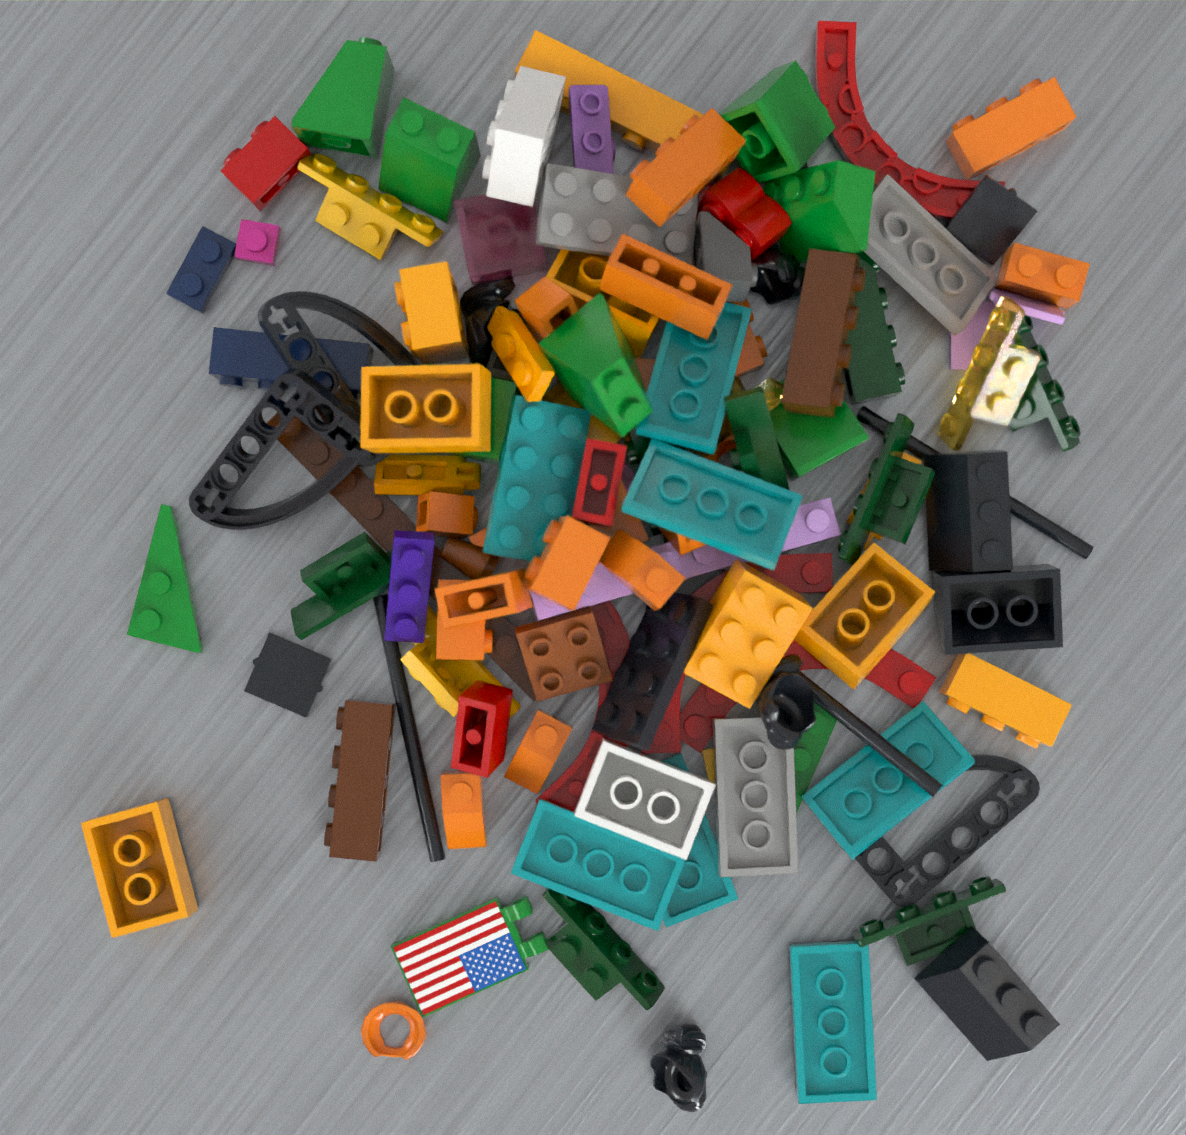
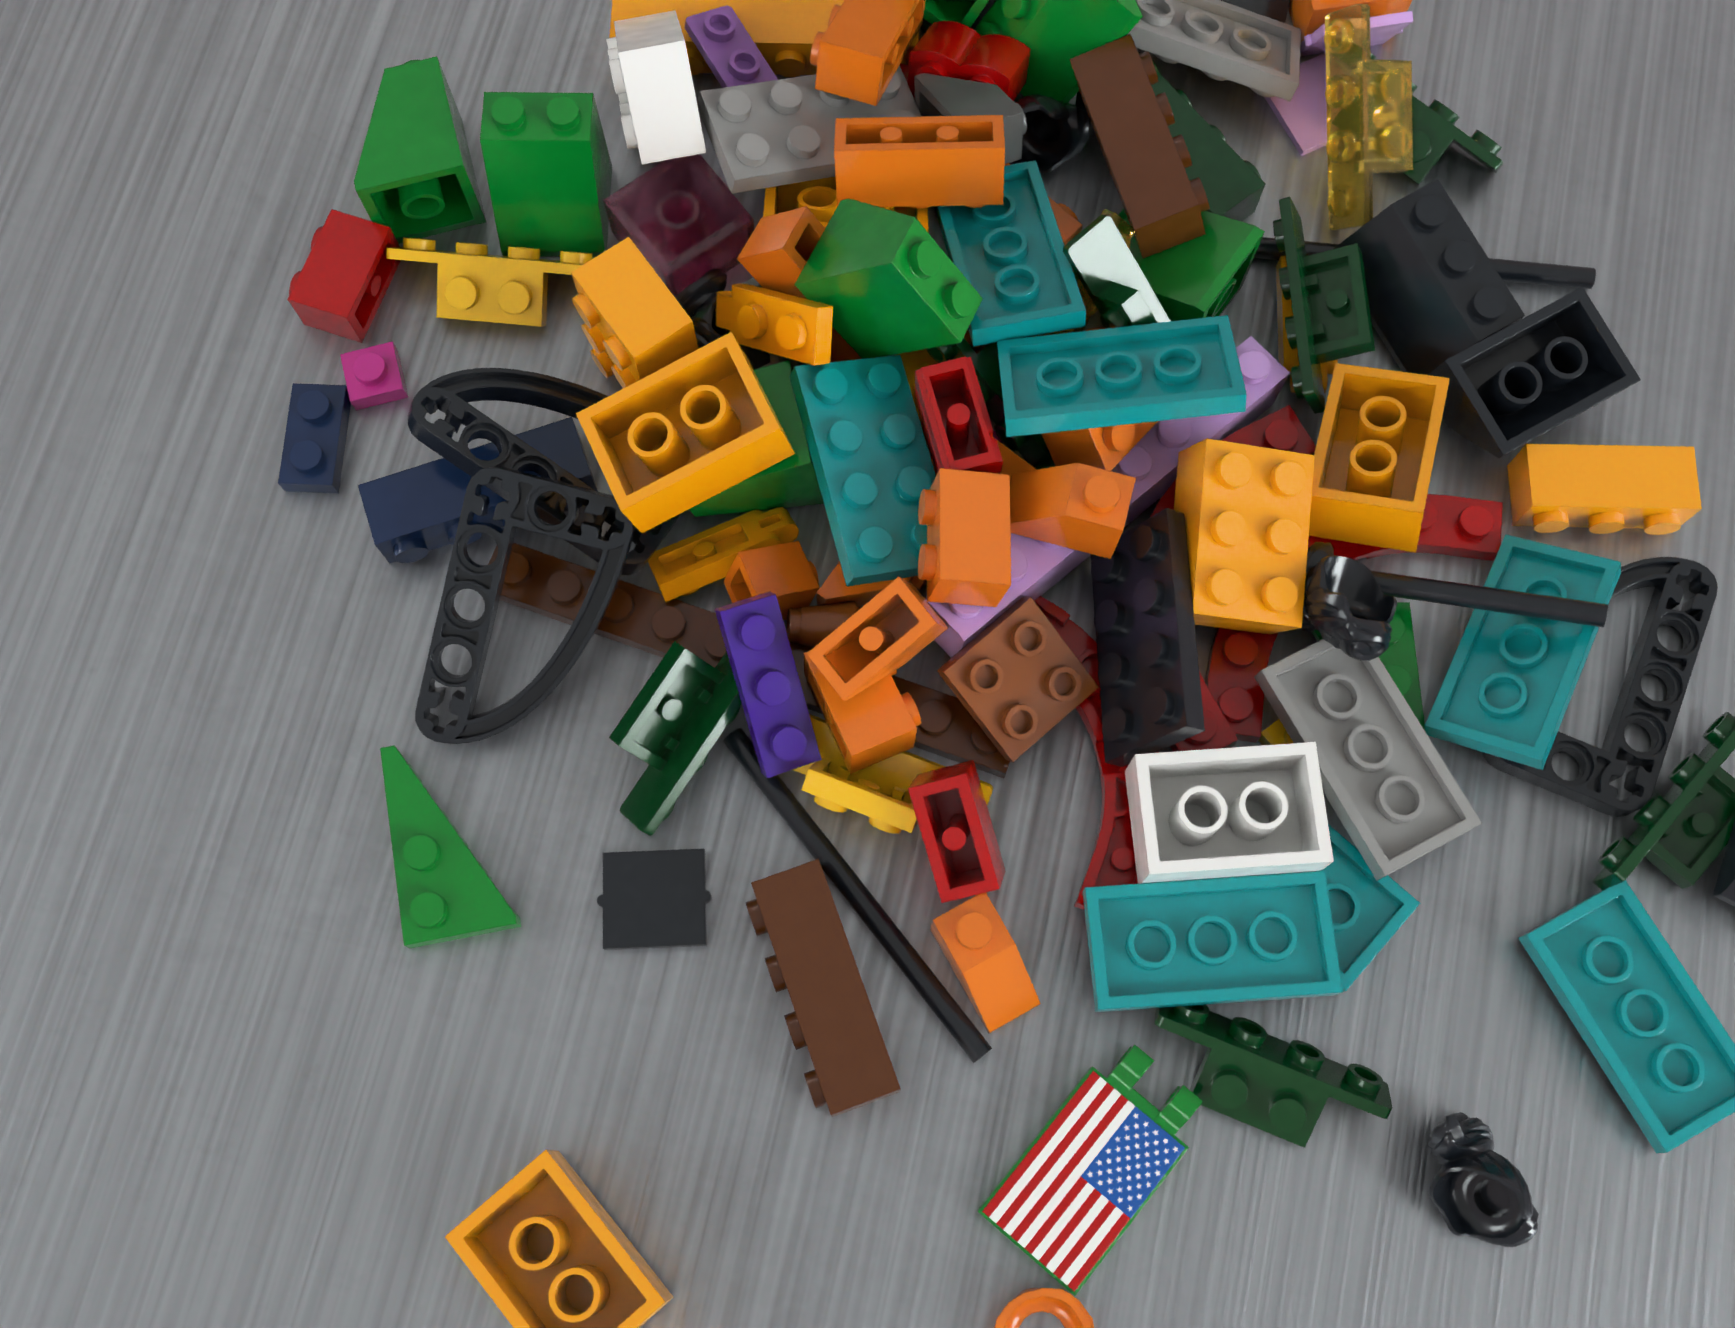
camera: 25 degrees left, 15 degrees down
orange slope [504,708,573,794] -> none

